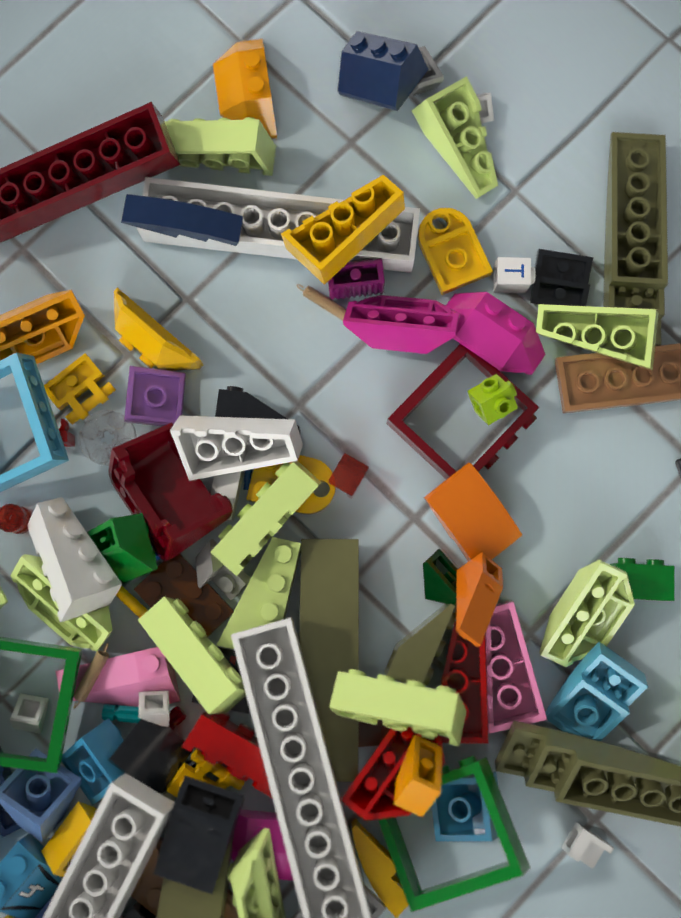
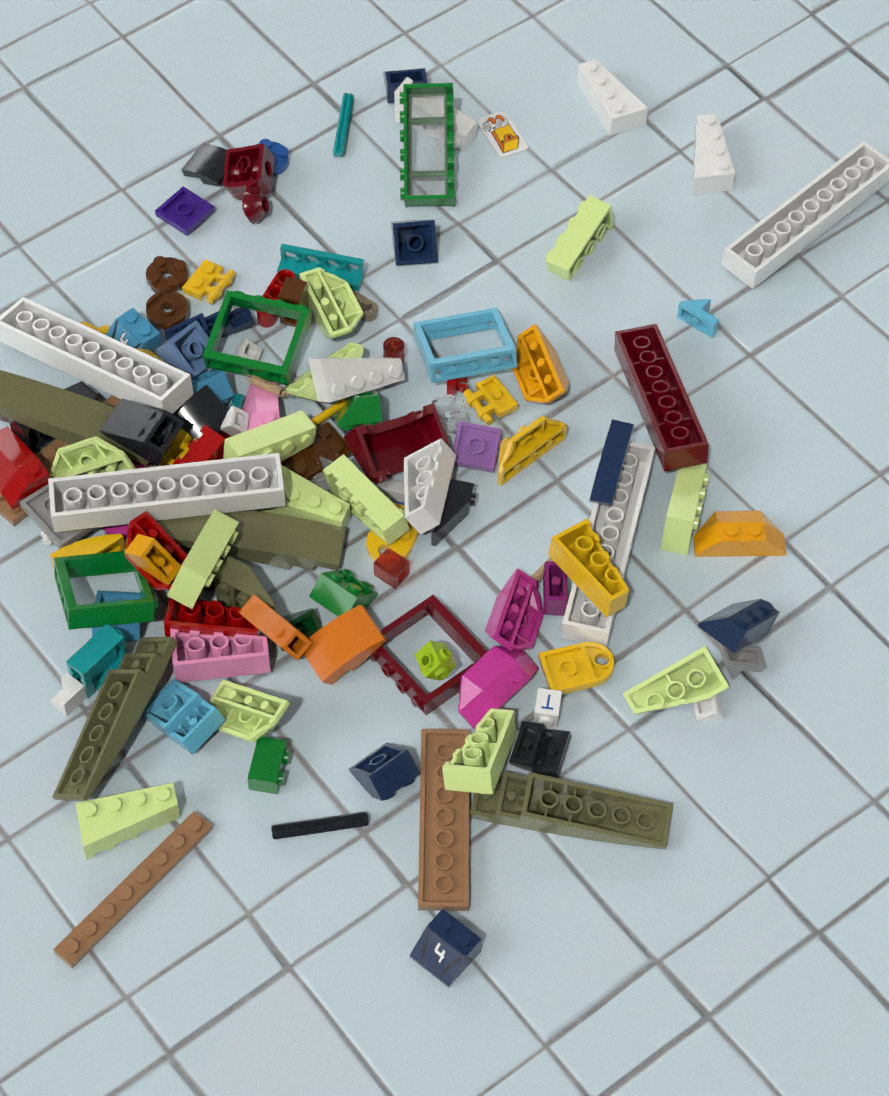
camera: 95 degrees right, 25 degrees down
none -> teal window [66,624,127,699]
none -> green slope [309,569,378,616]
none -> dark blue slope [349,743,420,801]

